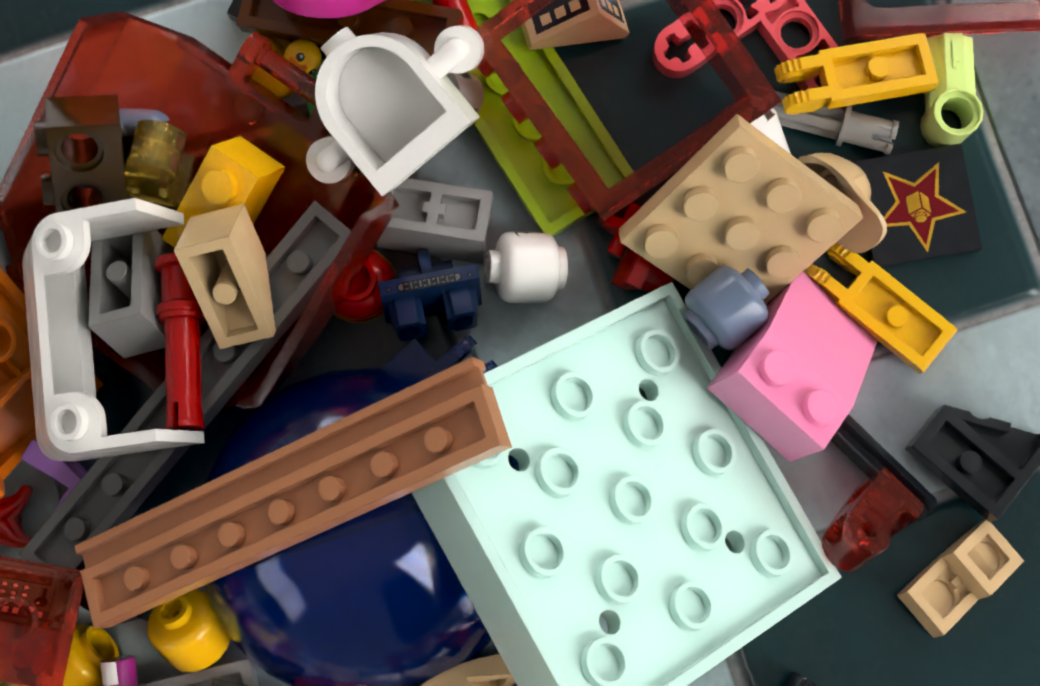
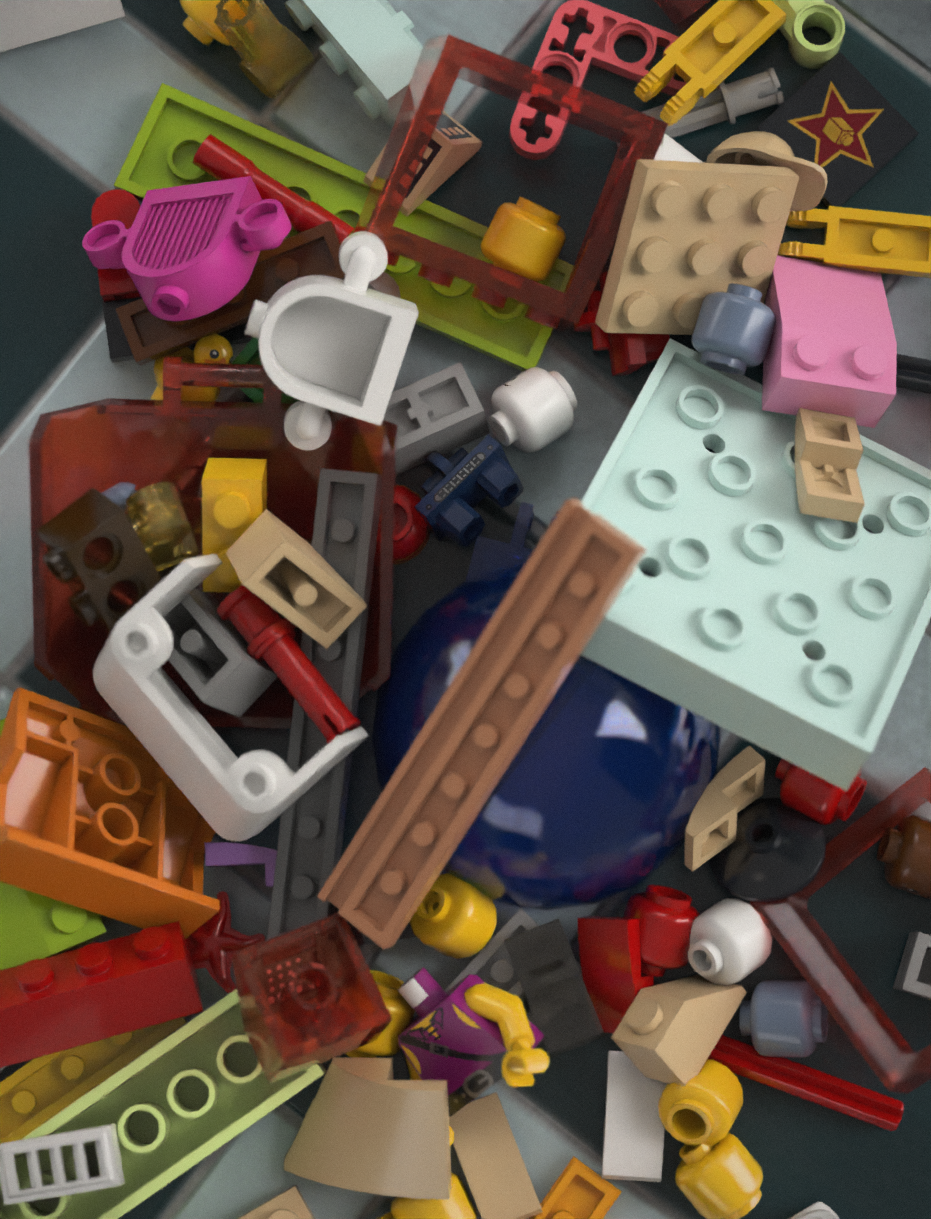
camera: 35 degrees left, 0 degrees up
none -> yellow head [480,196,566,288]
none -> tan slope [794,408,865,523]

